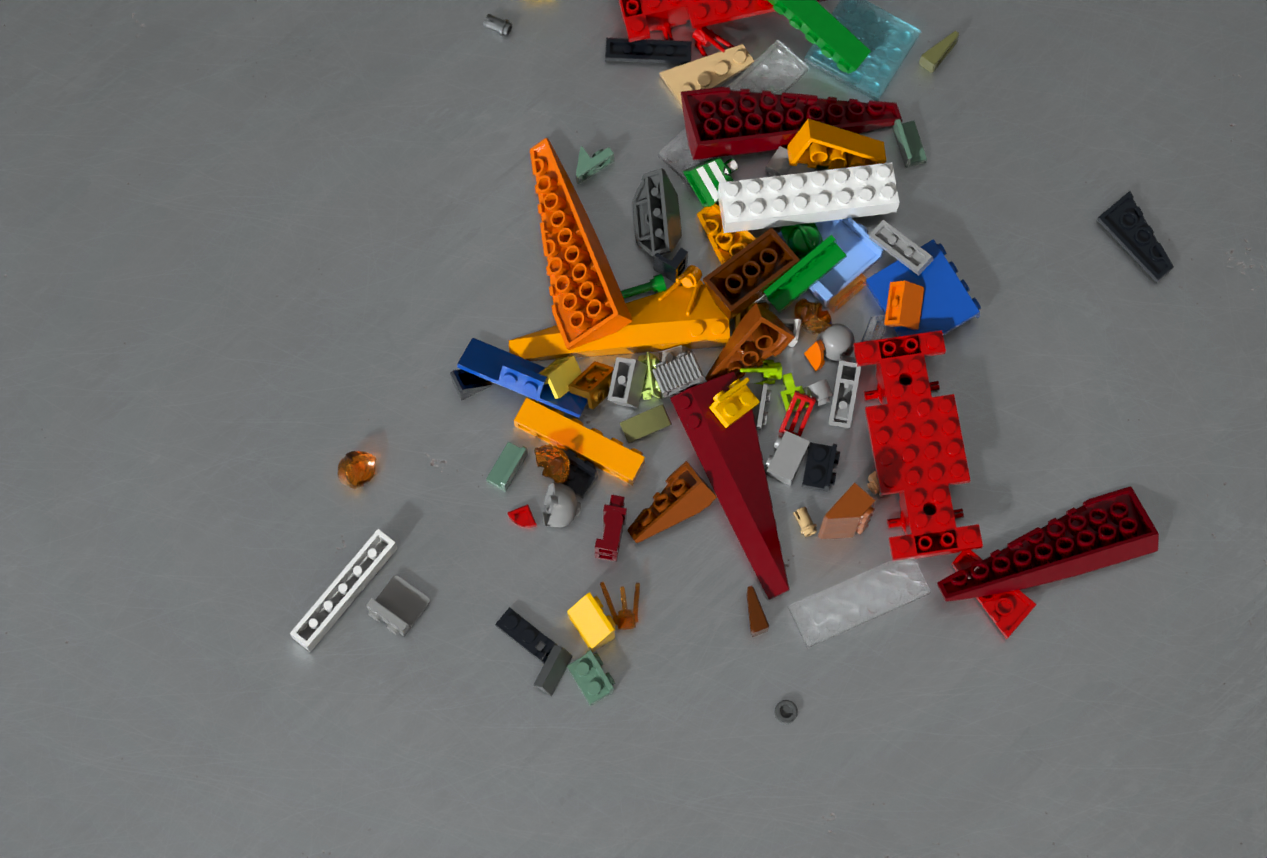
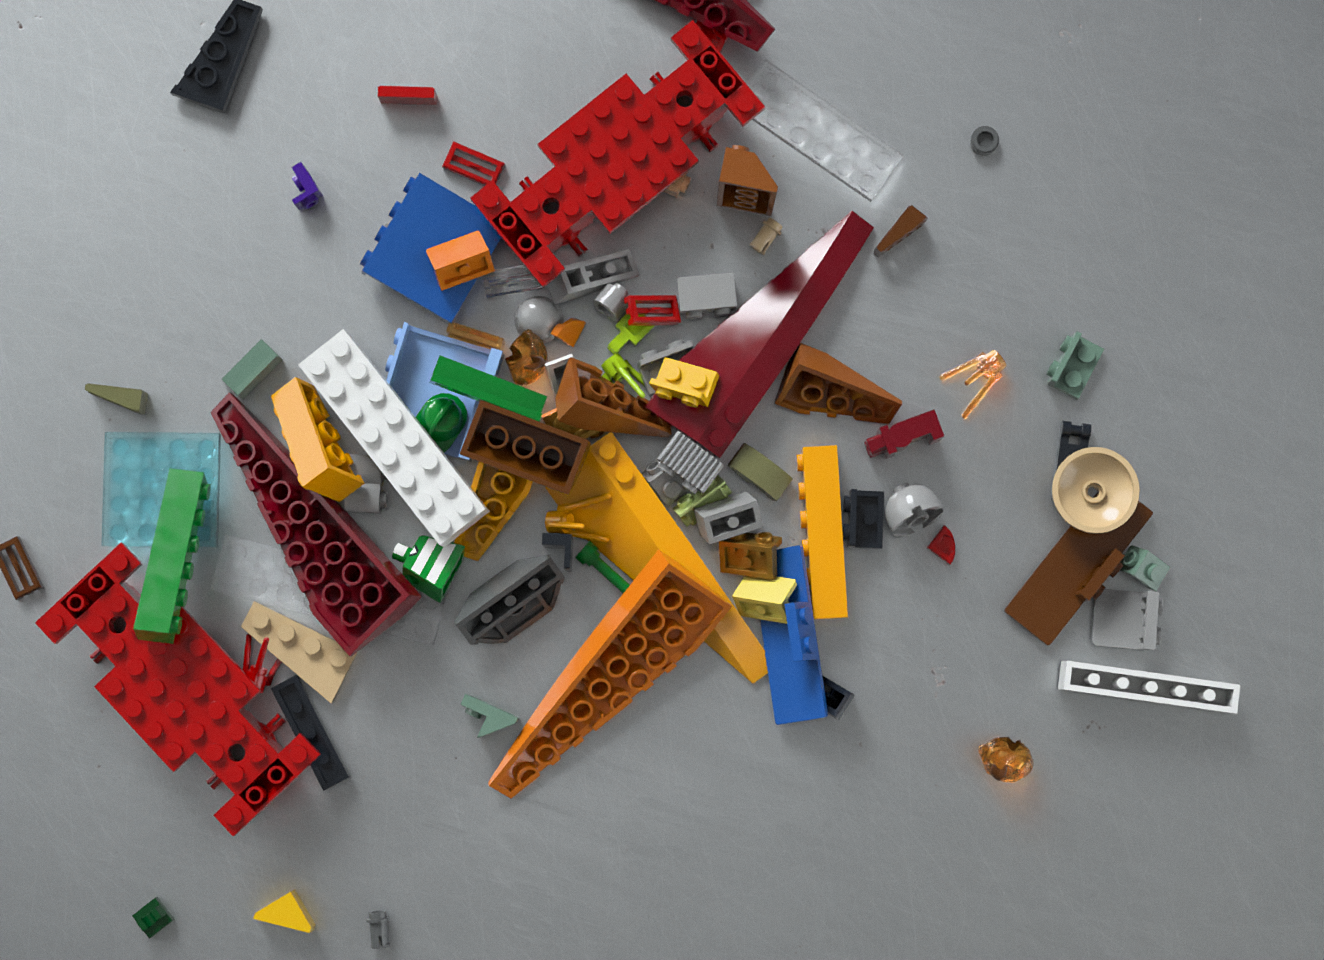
camera: 120 degrees left, 10 degrees up
sand green panel [486,442,528,492] -> none
clear orange hair [534,444,570,483] -> none
dark grey slope [534,645,572,696] -> none
yellow slope [567,592,616,653] -> none
black bracket [802,442,840,492] -> none
light grey plate [869,220,933,276] -> none
none -> dark purple bracket [291,162,323,210]
none -> red tile [378,86,437,105]
none -> red tile [442,141,505,186]
none -> reddish brown bracket [1004,492,1153,646]
none -> tan dish [1052,447,1140,534]
none -> sand green bracket [1120,545,1170,591]

